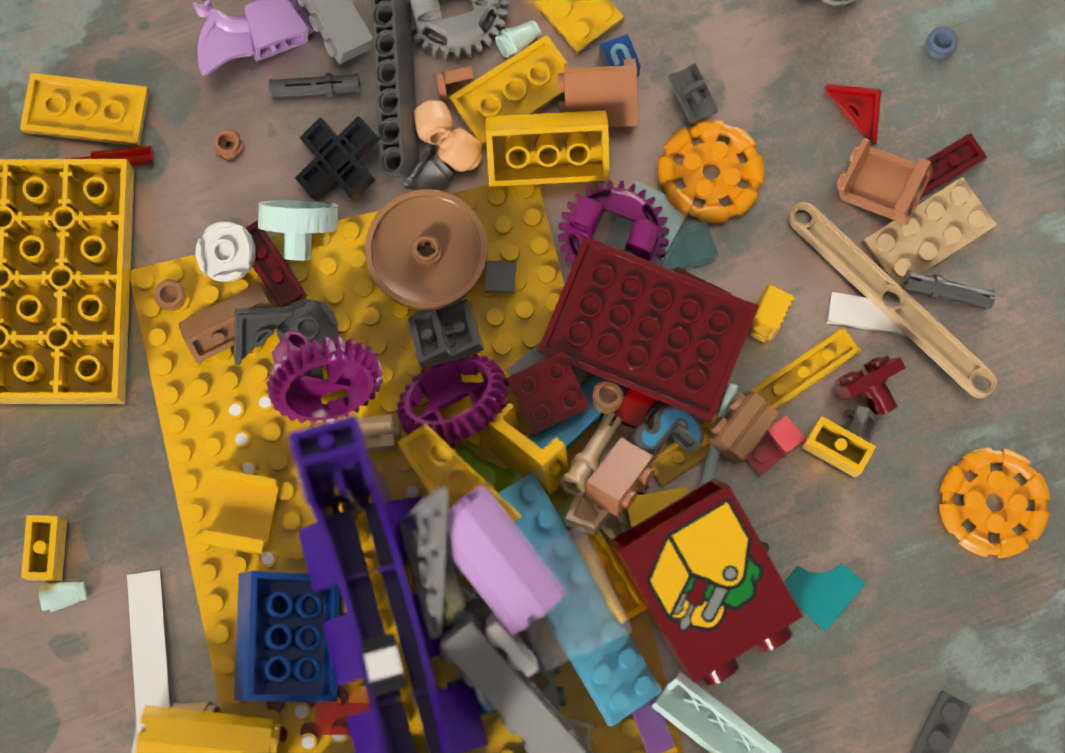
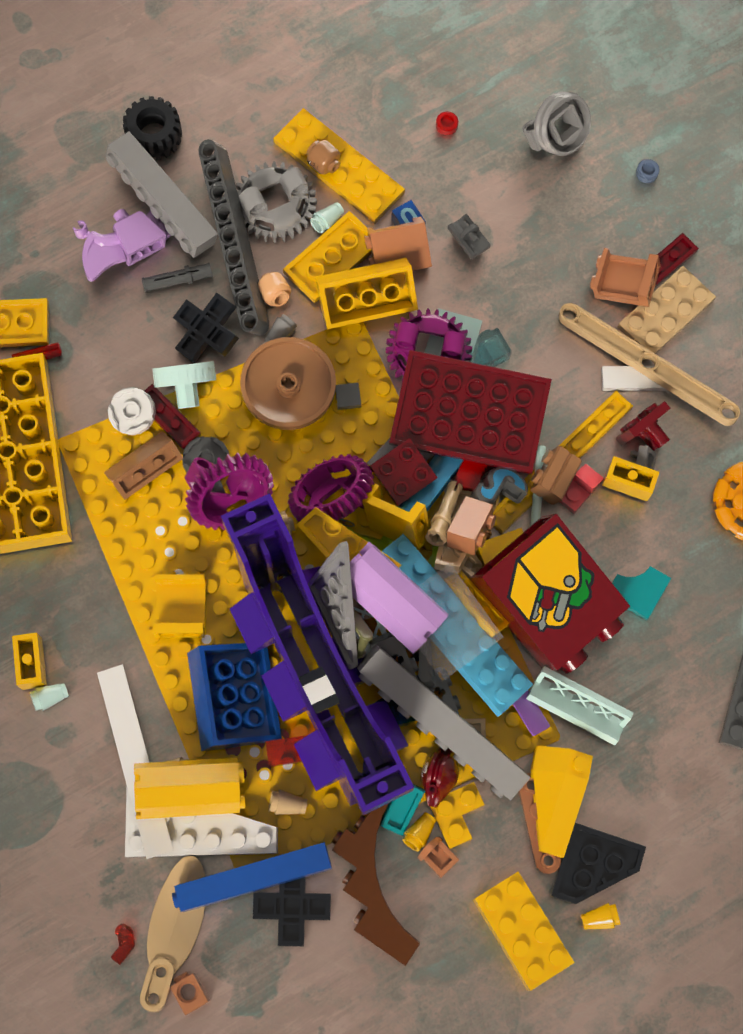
camera: 15 degrees left, 5 degrees down
medium nougat tile [154,280,186,311] -> none
nougat plate [214,130,243,159] -> none
dark grey tile [234,306,293,365] -> none
dark grey hinge [402,143,436,189] -> none
dark grey slope [408,298,484,367] -> none
nougat tile [433,66,474,105] -> none
light nougat head [438,128,483,172] -> none
white plate [485,613,538,677] -> none
medium nougat tile [591,381,623,414] -> none
light orange plate [657,119,765,224] -> none
yellow brick [749,284,795,342] -> none
red tile [825,84,881,145] -> none
dark grey pin [902,270,996,309] -> none

